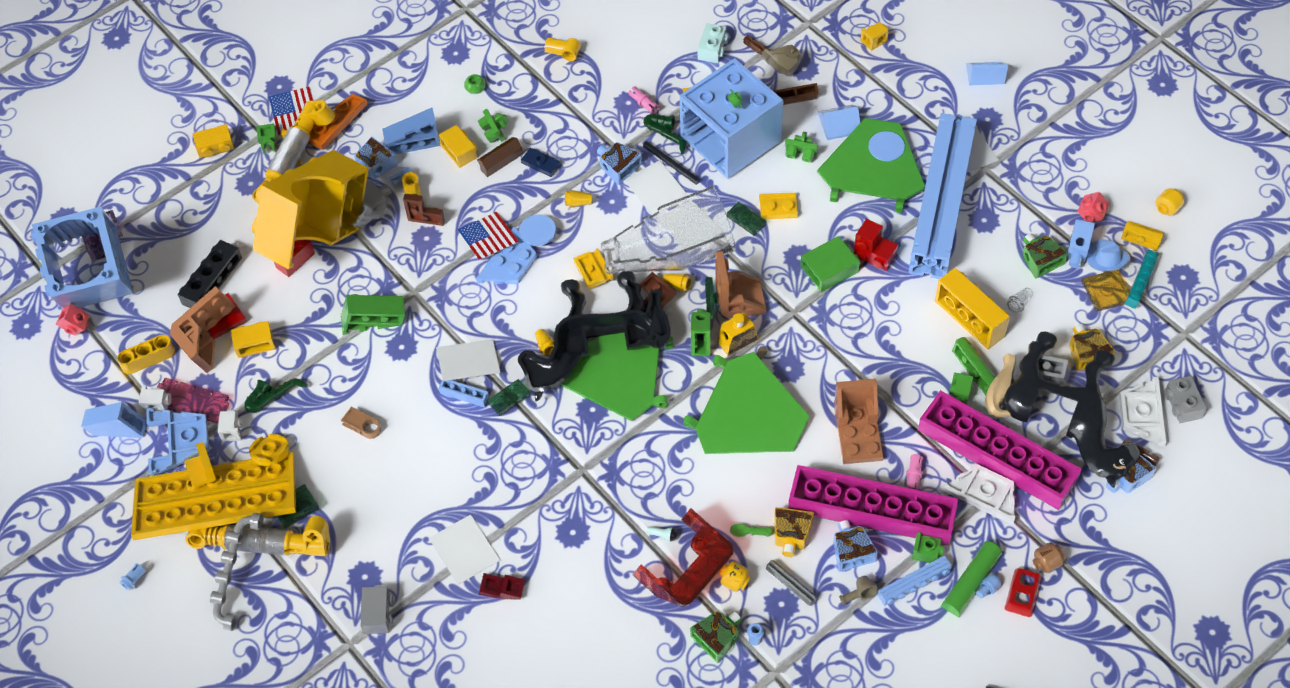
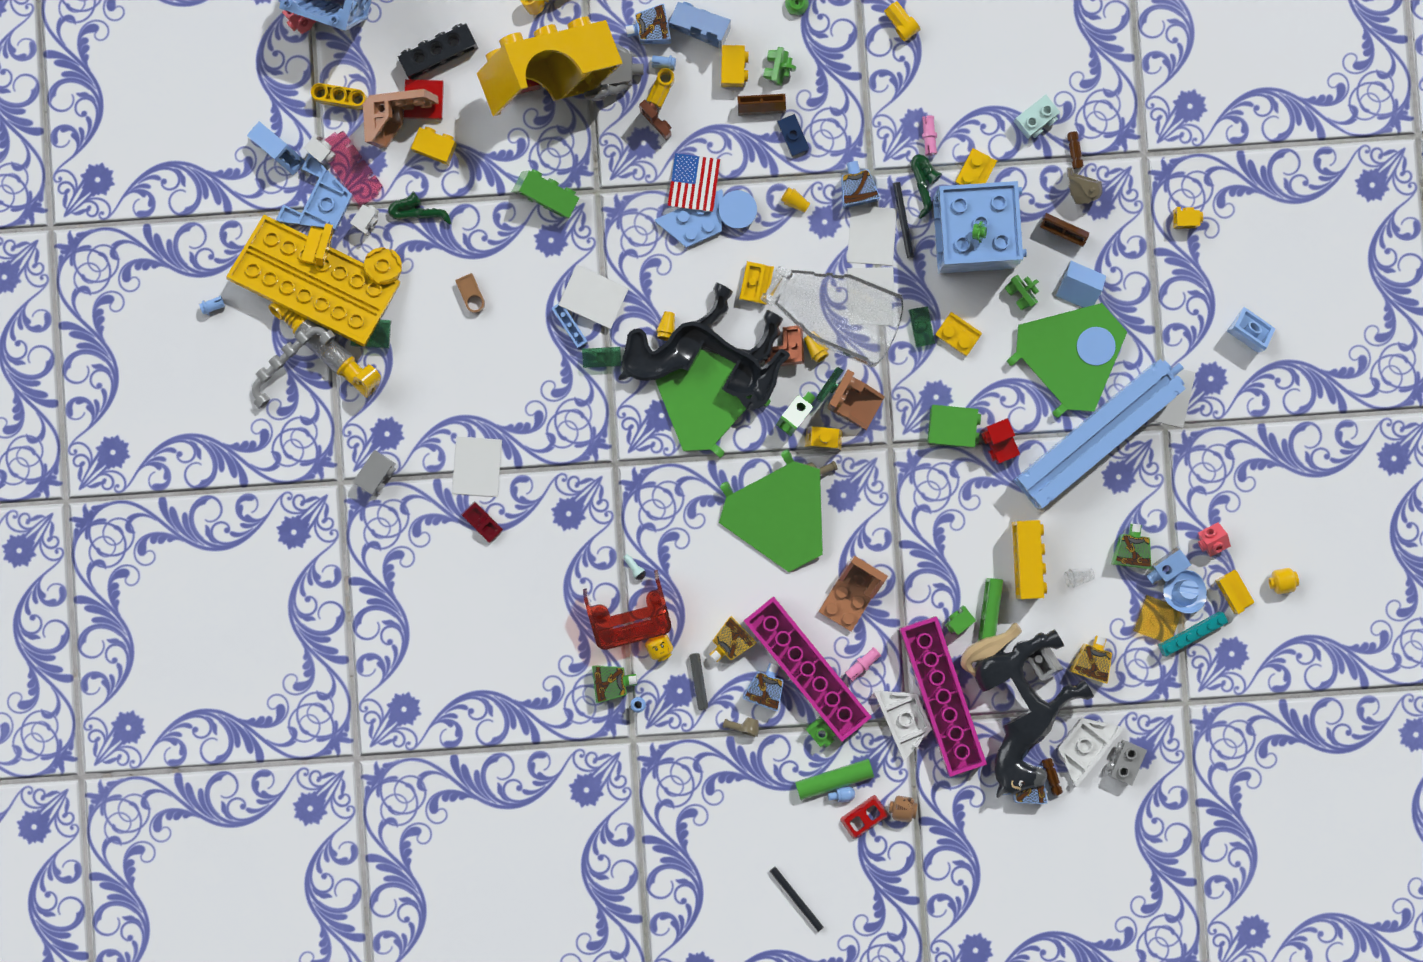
camera: 40 degrees right, 30 degrees up
bright green piece [730,524,773,537] -> none
light blue piece [878,556,951,606] -> none

